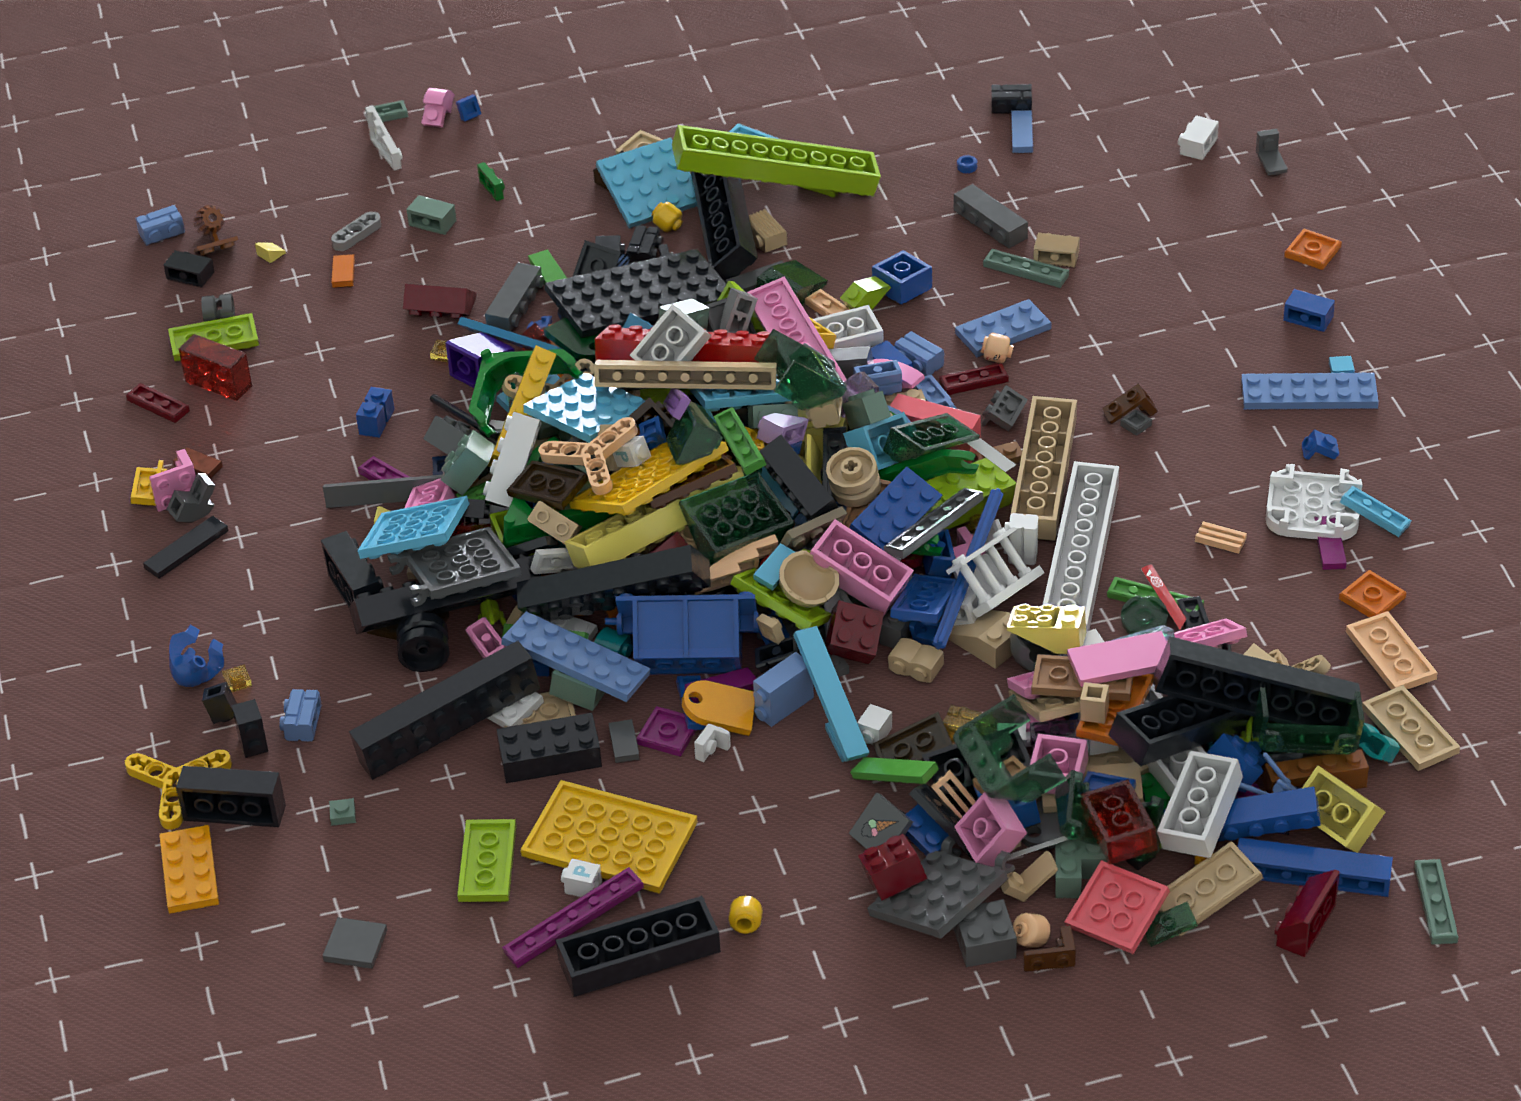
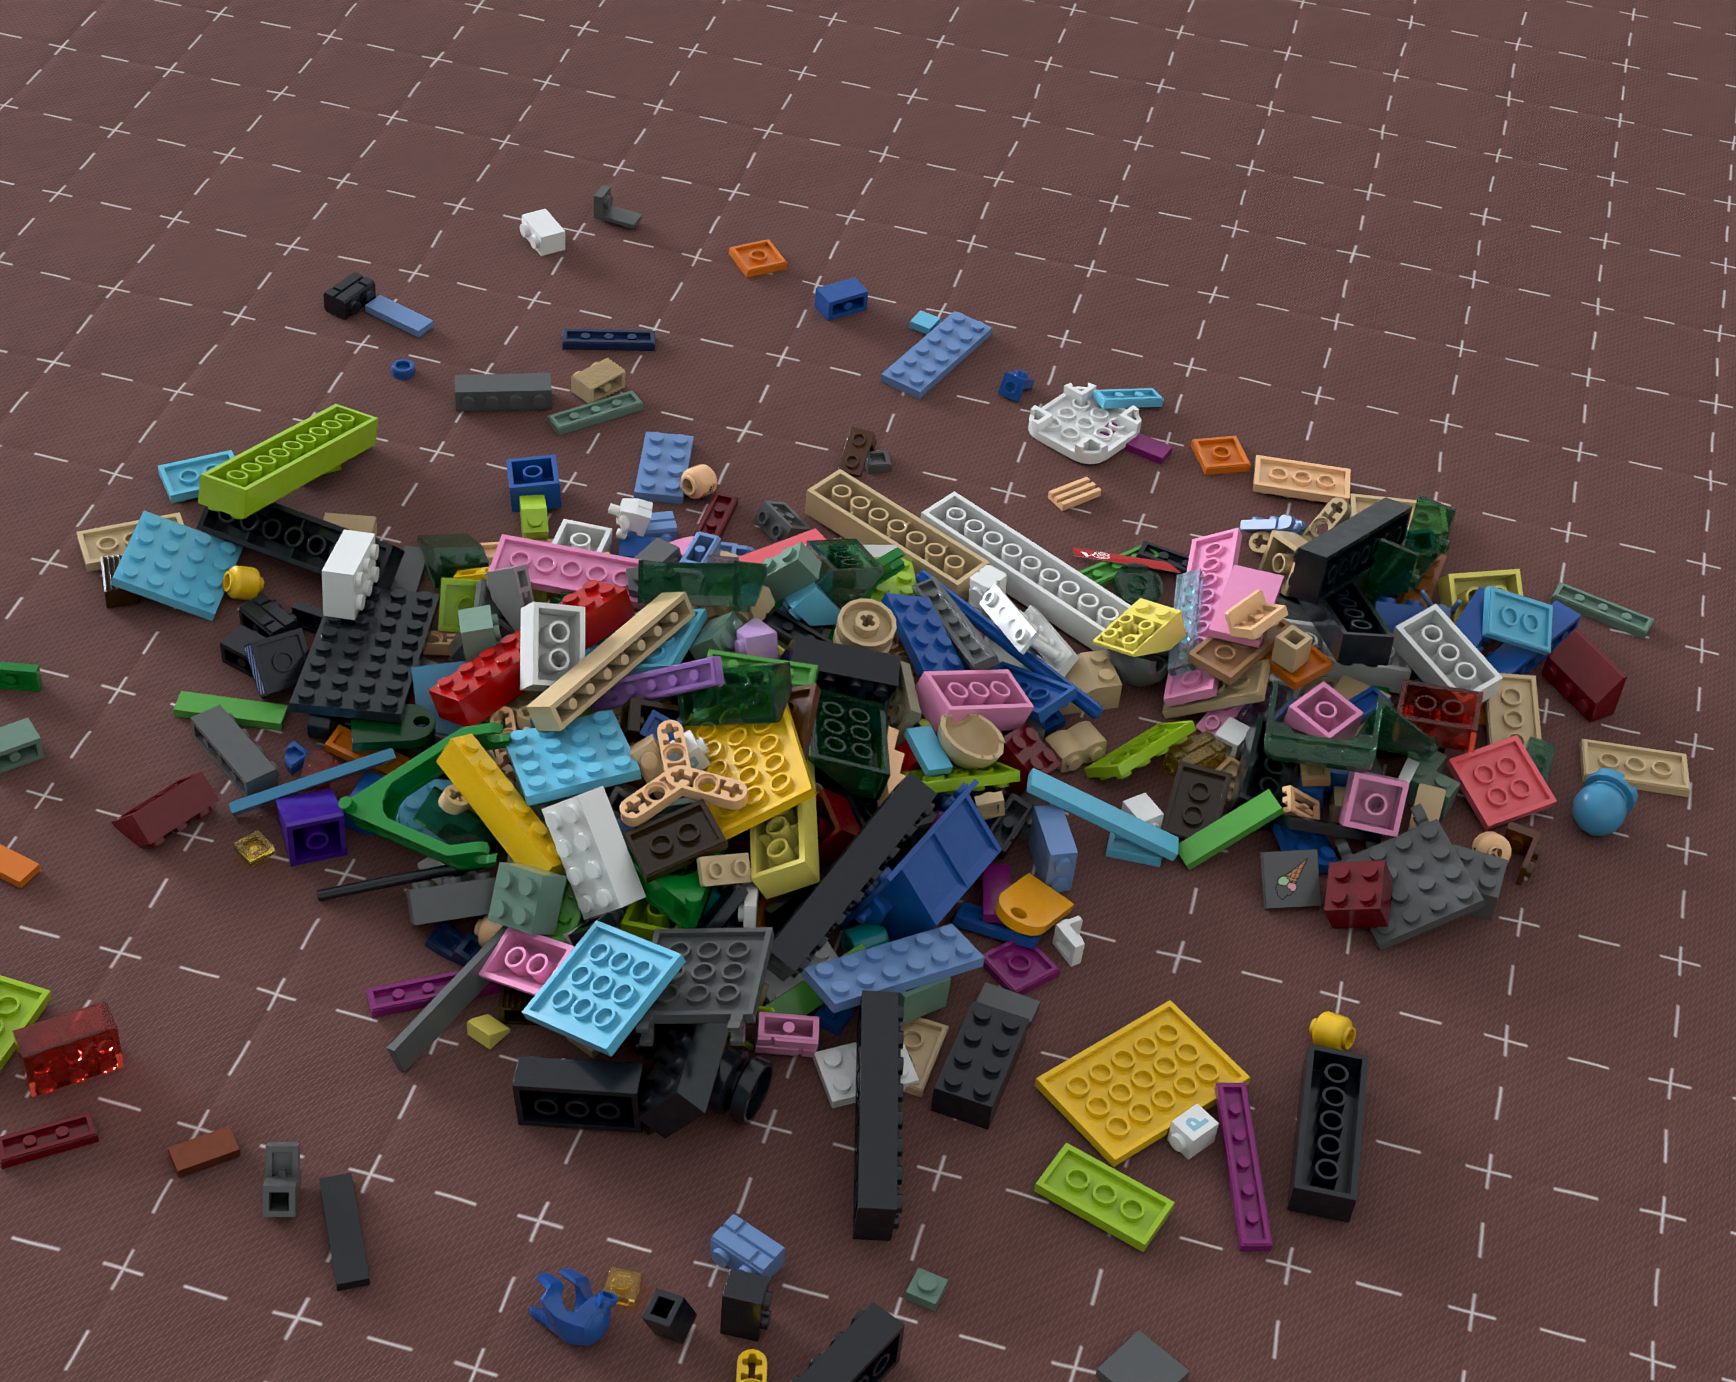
camera: 65 degrees left, 0 degrees up
yellow bracket [131,460,167,506] -> none
bright pink bracket [149,449,196,512] -> none
blue piece [356,387,395,438] -> none
none -> white brick [322,529,379,620]
none -> dark blue tile [562,329,655,351]
none -> white piece [608,498,653,540]
none -> lime plate [1084,720,1196,780]
none -> light nougat bracket [1225,589,1288,640]
none -> hinge [1240,515,1306,535]
none -> medium azure tile [1482,586,1553,655]
none -> dark azure tile [1571,768,1638,836]
none -> tan tile [1579,739,1691,797]

